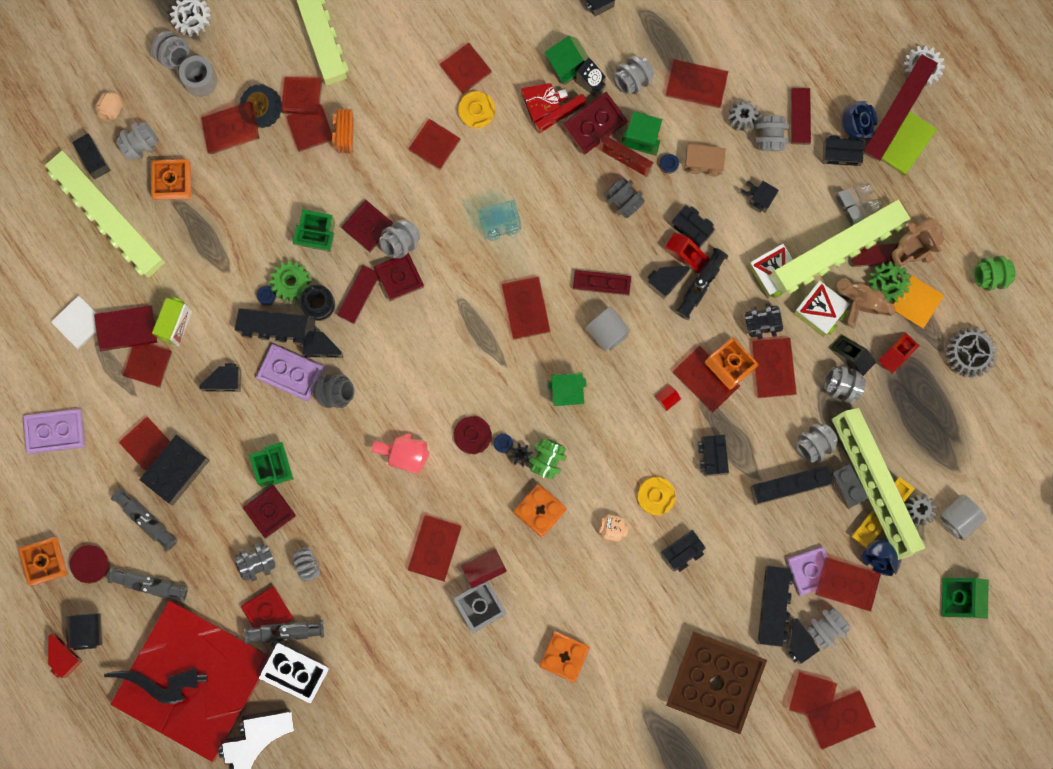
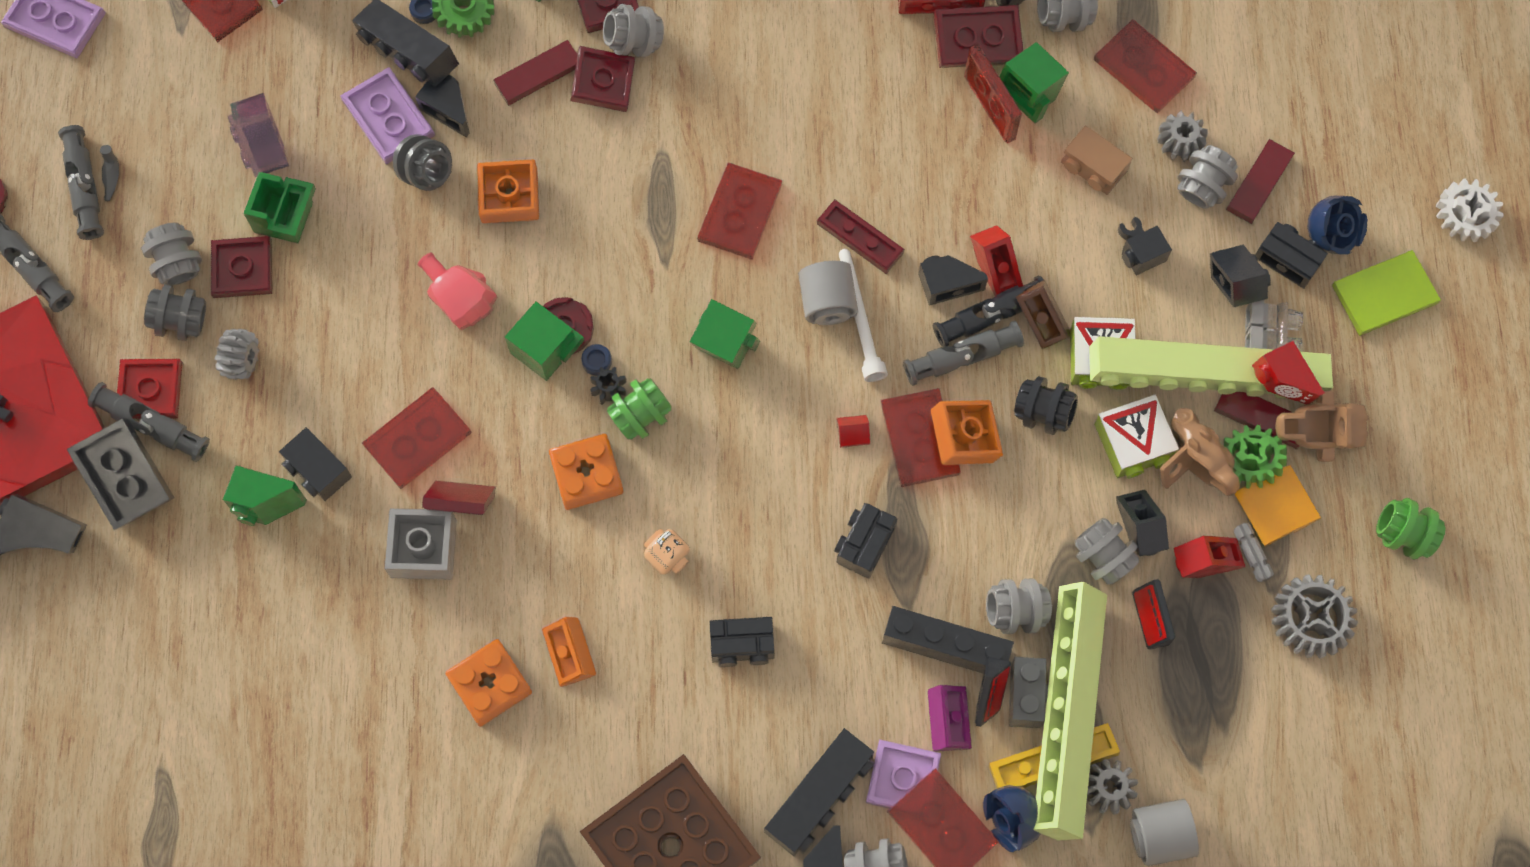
camera: 30 degrees right, 10 degrees down
clear red tile [119,416,170,471] -> none
black brick [139,435,210,506] -> none
black slope [199,363,241,392] -> none
black piece [300,285,335,321] -> none
clear light blue brick [478,200,521,241] -> none
dark grey piece [605,177,645,218] -> none
yellow tile [637,477,676,516] -> none
dark blue tile [660,154,679,174] -> none
black brick [671,205,715,248] -> none
clear red tile [752,338,797,399] -> none
dark red tile [864,54,938,162] -> none
none -> dark grey bar [100,145,119,202]
none -> light grey piece [141,223,202,286]
none -> green slope [222,465,307,526]
none -> brick [228,93,289,177]
none -> black brick [279,427,352,501]
none -> orange brick [477,159,539,223]
none -> green plate [505,301,584,381]
none -> orange slope [542,617,596,687]
none -> white piece [839,249,888,382]
none -> dark grey piece [903,321,1024,386]
none -> magenta slope [928,685,972,751]
none -> black slope [975,657,1011,727]
none -> reddish brown slope [1016,280,1070,349]
none -> slope [1132,579,1176,650]
none -> black brick [1210,244,1271,307]
none -> light grey axle [1234,523,1274,582]
none -> red slope [1252,341,1325,404]

